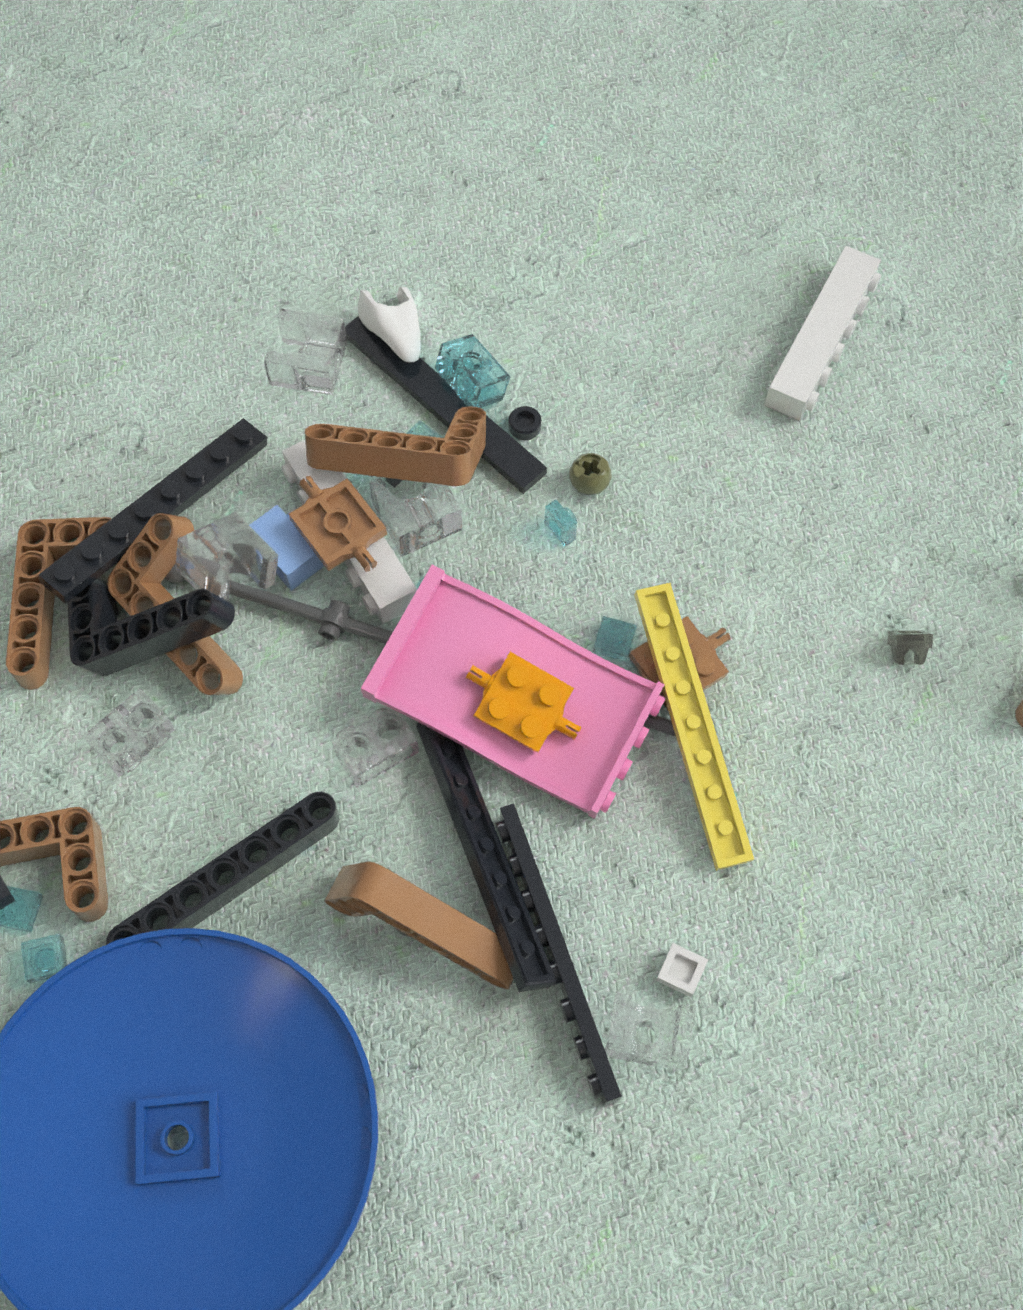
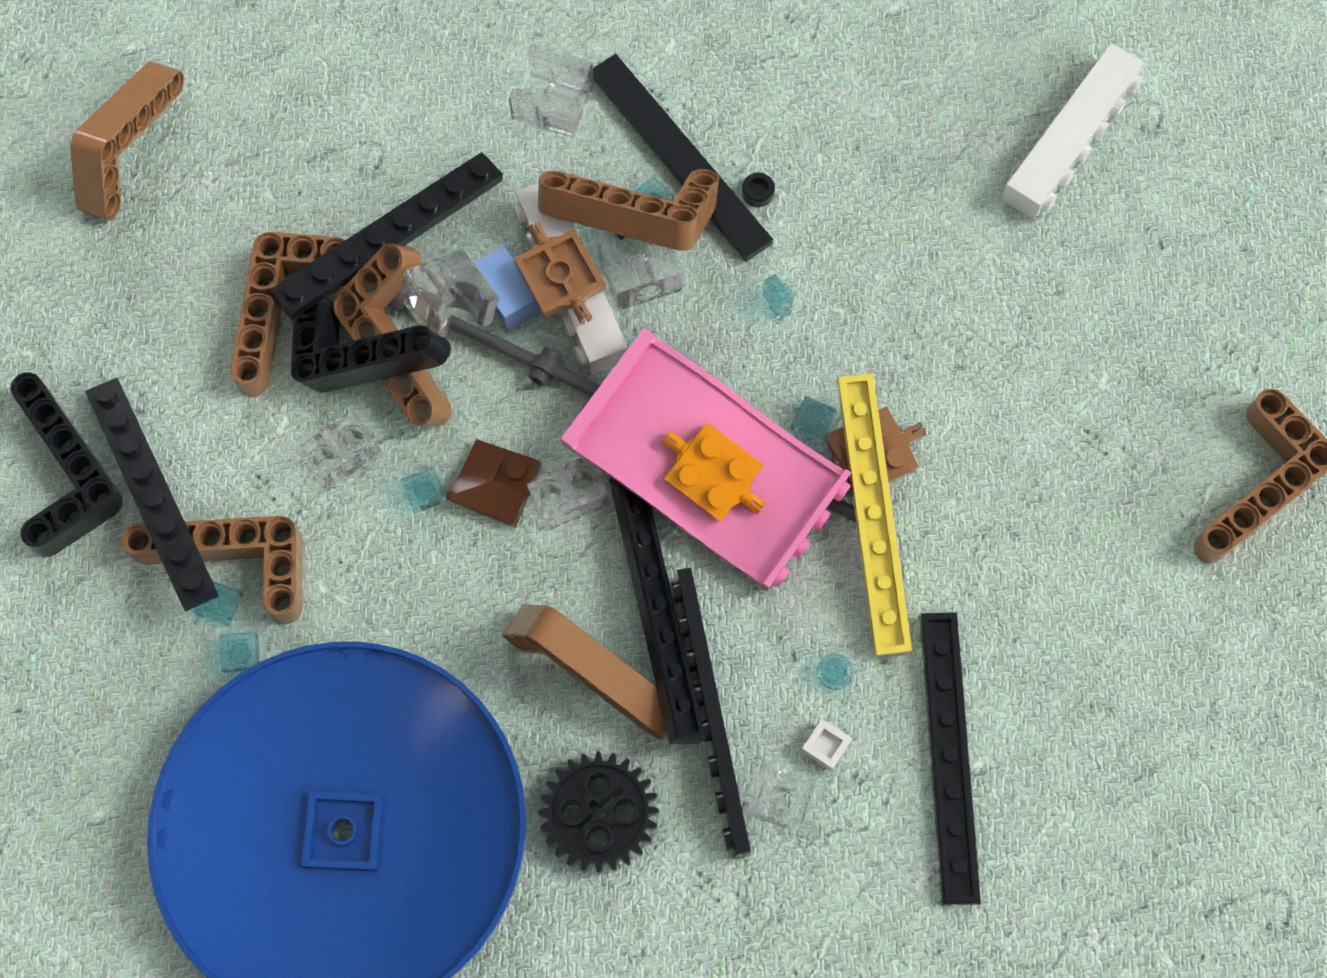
camera: 10 degrees right, 5 degrees up
black beam [106,791,339,945] -> none
white animal [358,287,421,362] -> none
clear light blue brick [435,334,511,408] -> none
olive piece [569,452,612,496] -> none
clear smoke tile [887,630,933,665] -> none
none -> clear light blue plate [401,466,448,514]
none -> reddish brown plate [446,439,542,528]
none -> black gear [538,751,659,875]
none -> clear light blue plate [817,653,853,690]
none -> black tile [920,612,981,906]

